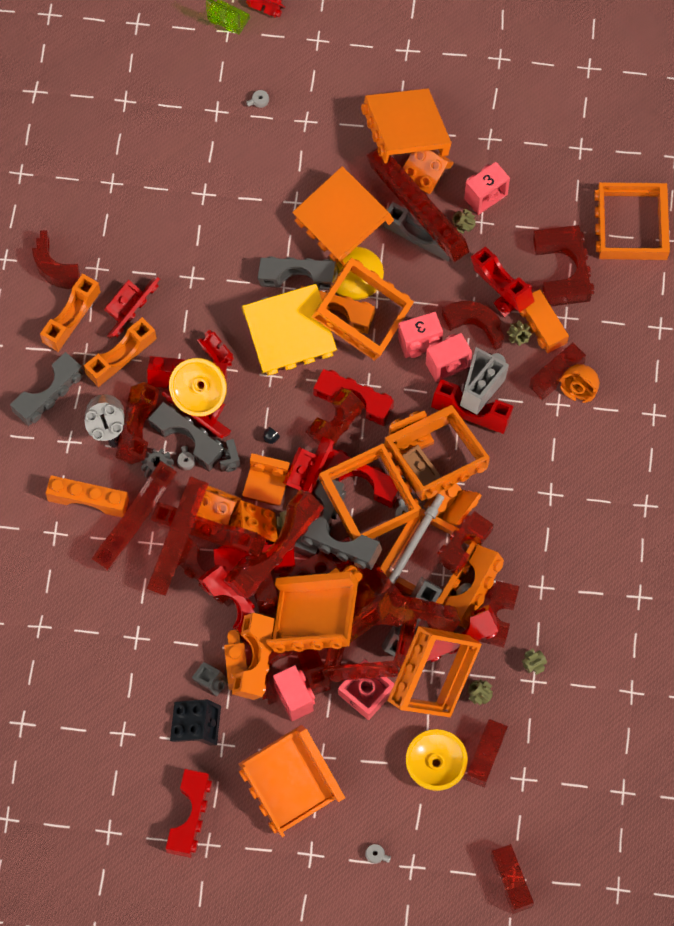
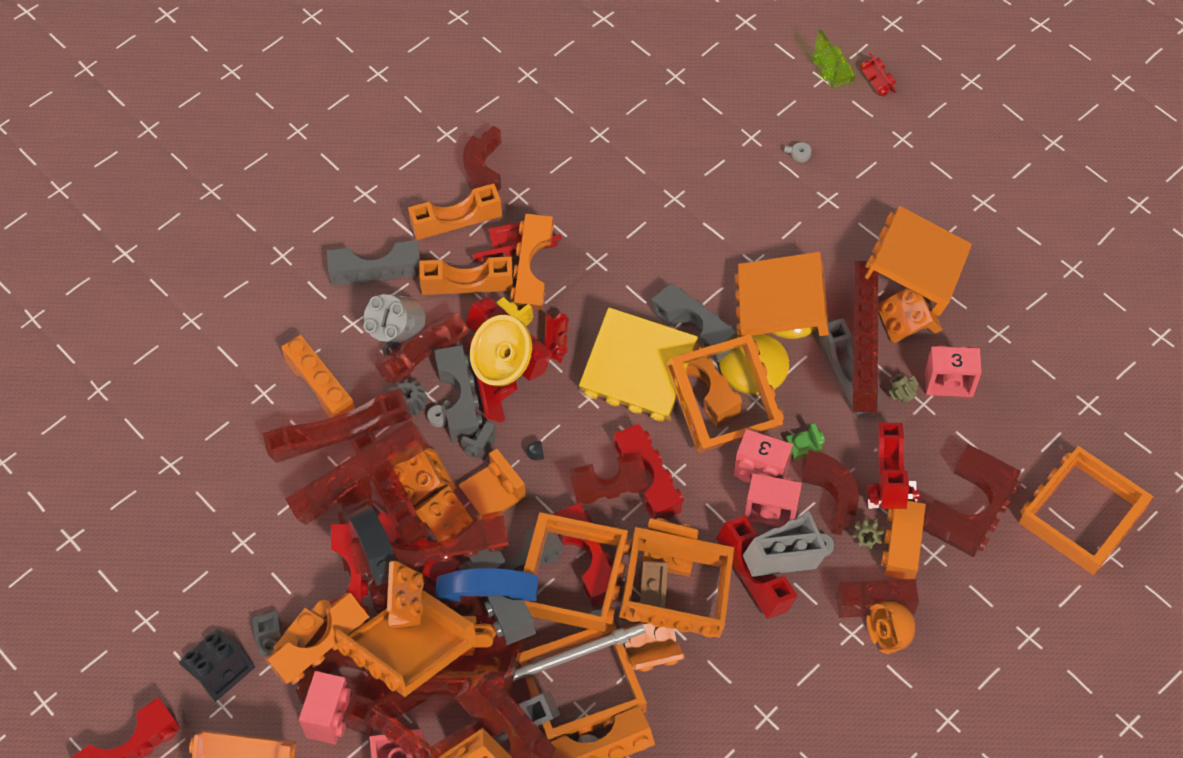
camera: 40 degrees right, 10 degrees down
red bracket [283,437,334,513] -> none
clear red arch [437,511,494,576] -> none
none -> black arch [343,504,396,586]
none -> orange bracket [387,561,424,629]
none -> blue slope [434,568,539,602]
none -> yellow bracket [496,297,533,326]
none -> orange arch [511,214,554,311]
none -> bright green bracket [785,423,825,461]

